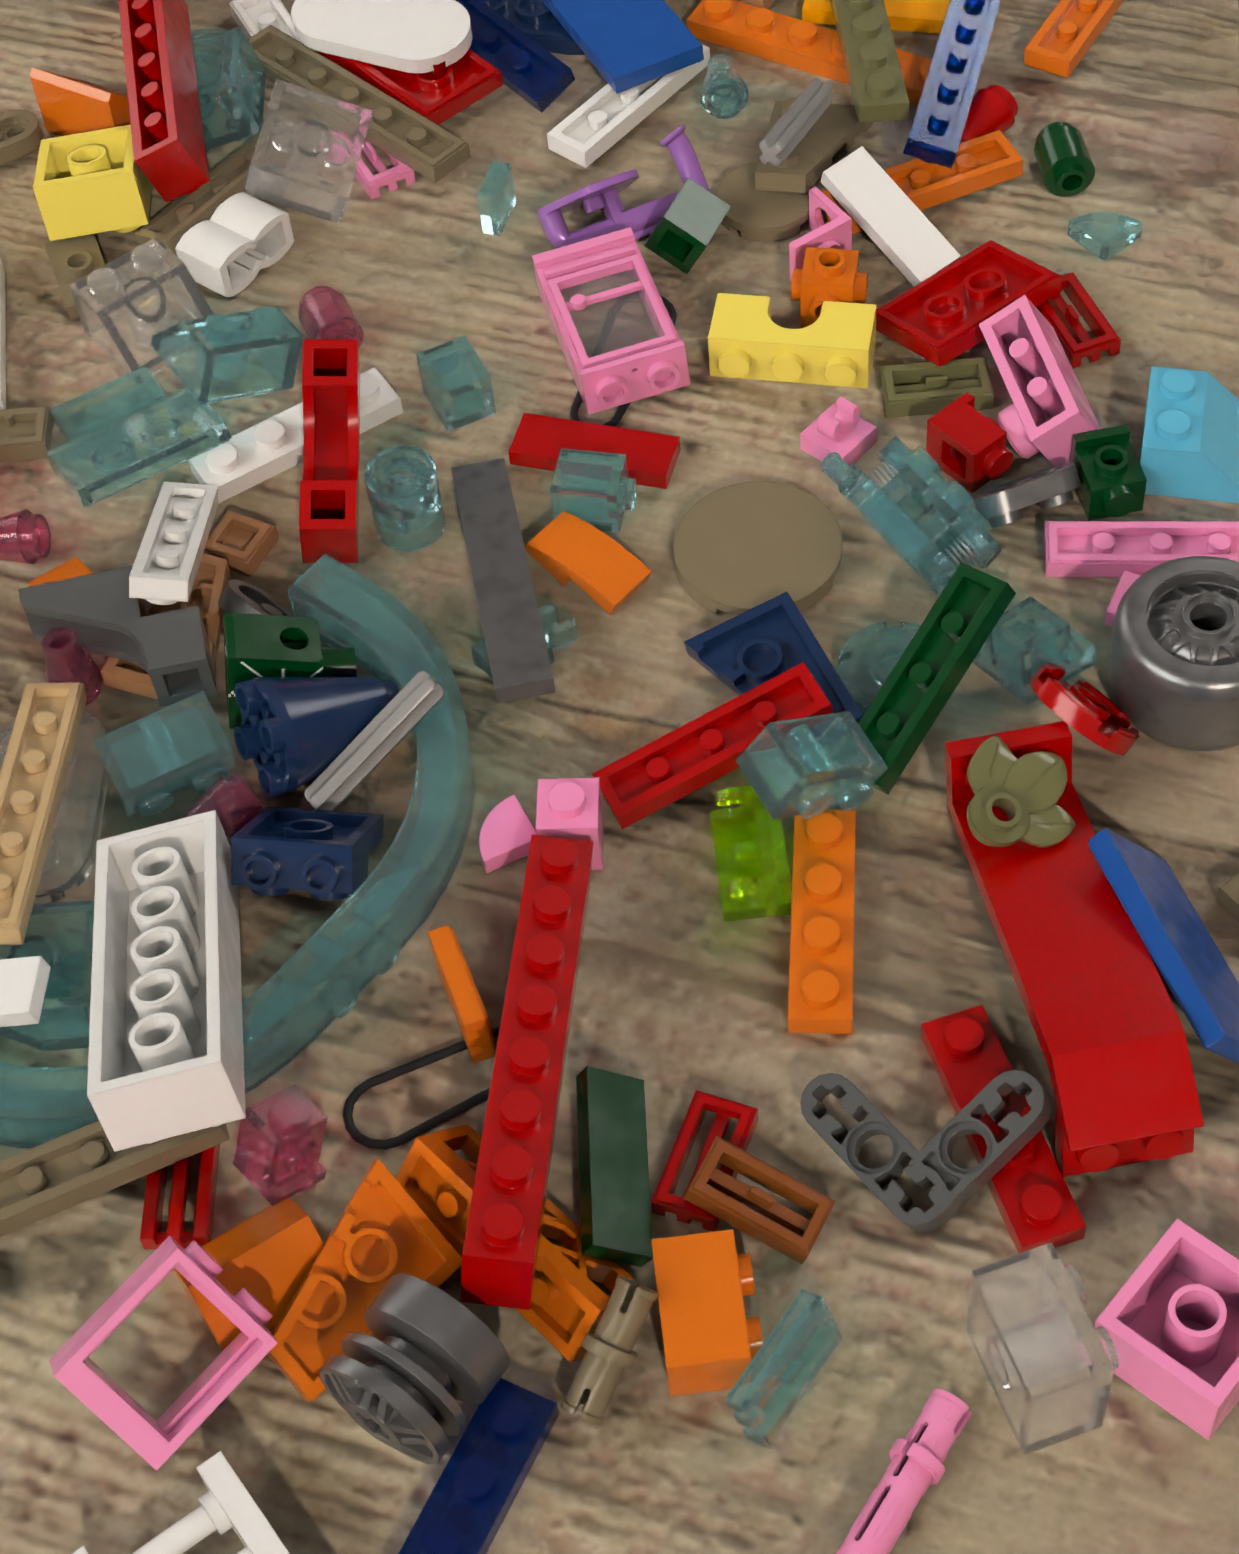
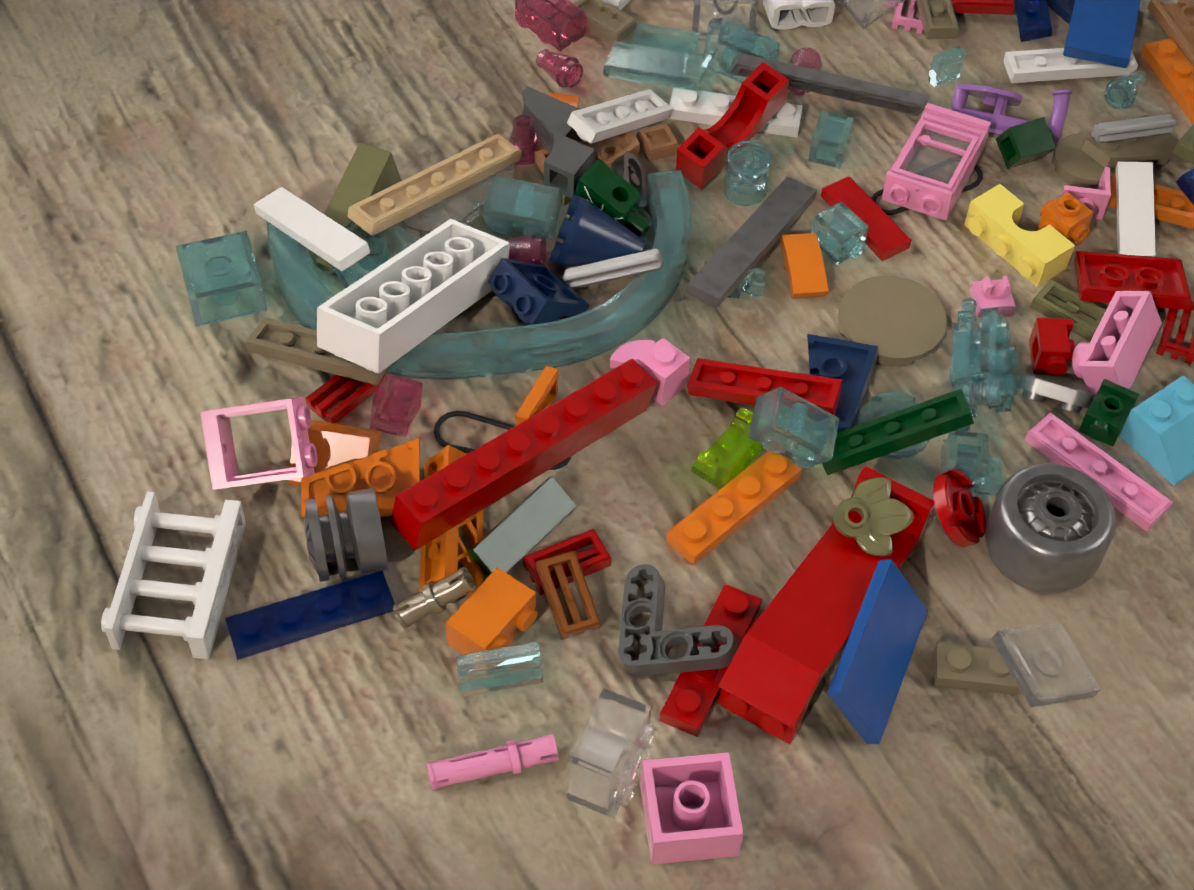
camera: 35 degrees right, 0 degrees up
none -> flat silver tile [730,52,930,116]

